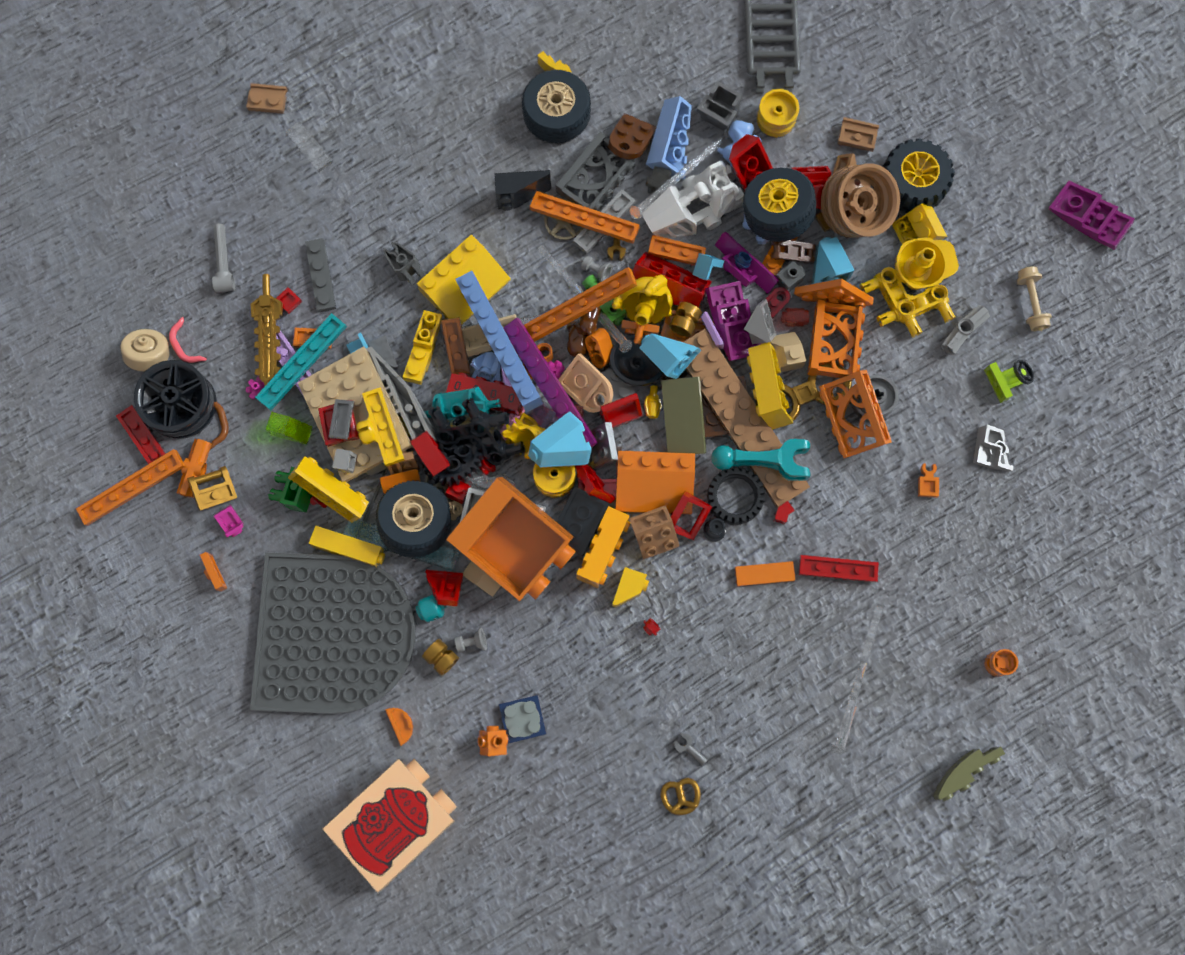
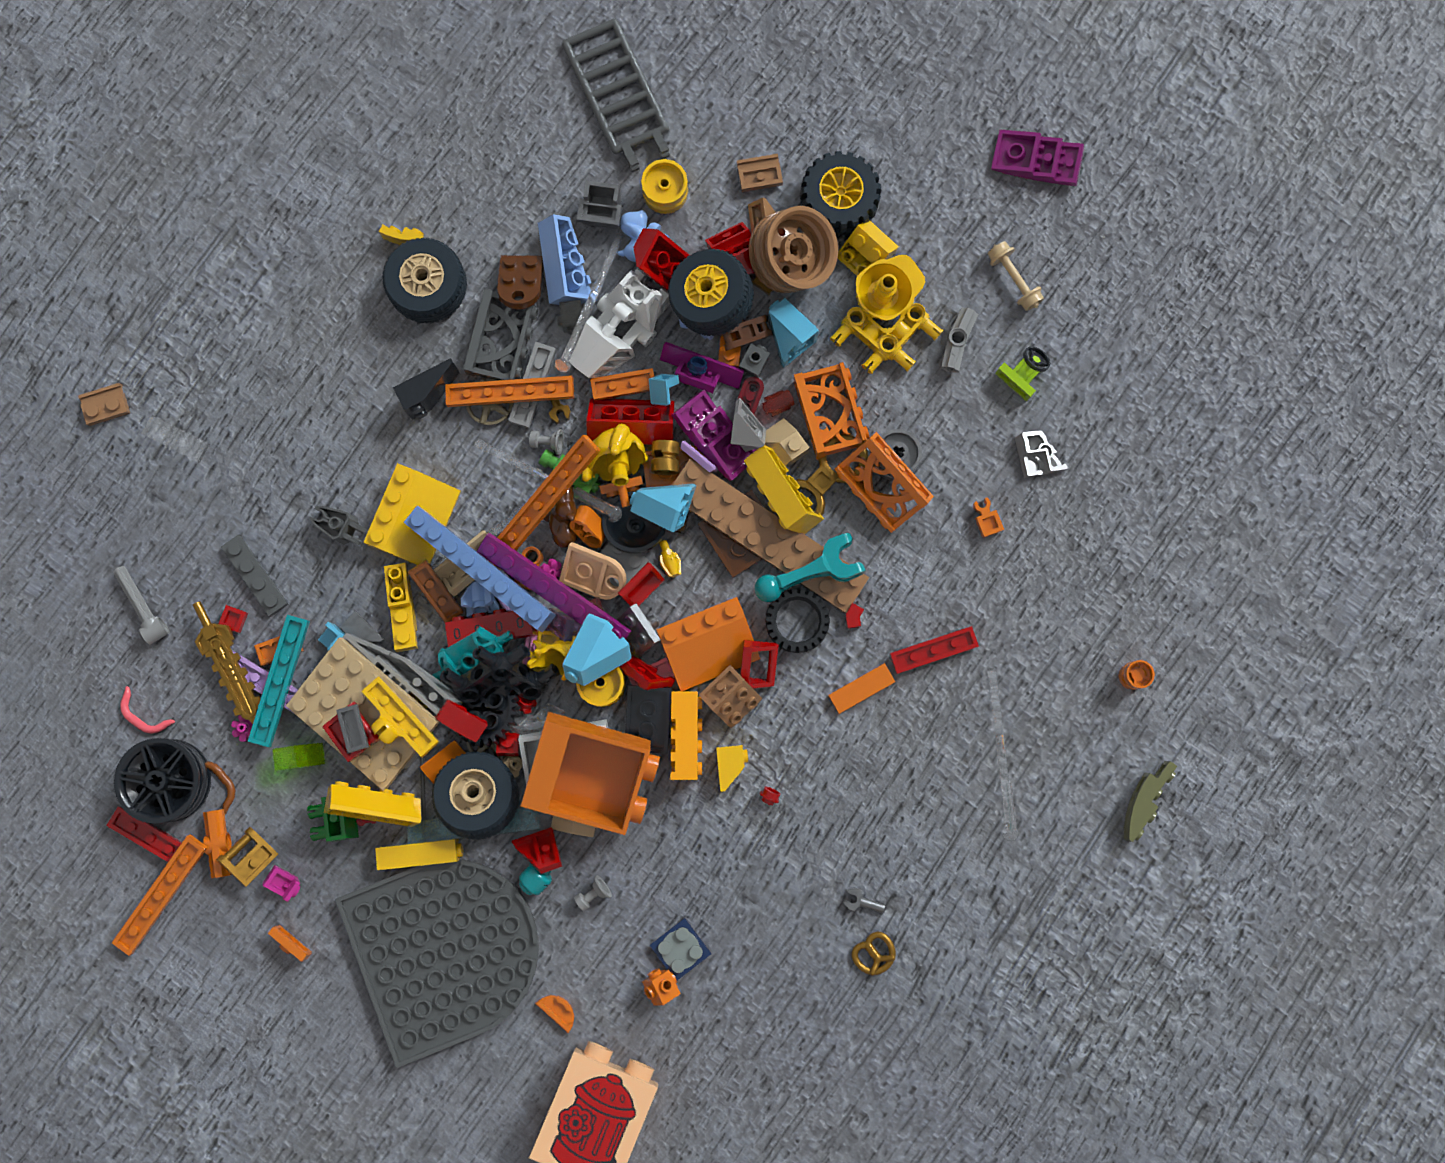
camera: 25 degrees left, 5 degrees up
tan wheel [120,329,169,372] -> none
light grey slope [332,449,357,473] -> none
medium nougat plate [387,451,420,475] -> none
pearl gold wheel [422,639,459,676] -> none
olive tile [661,377,706,454] -> none
black piece [703,518,726,542] -> none
orange plate [794,279,874,308] -> none

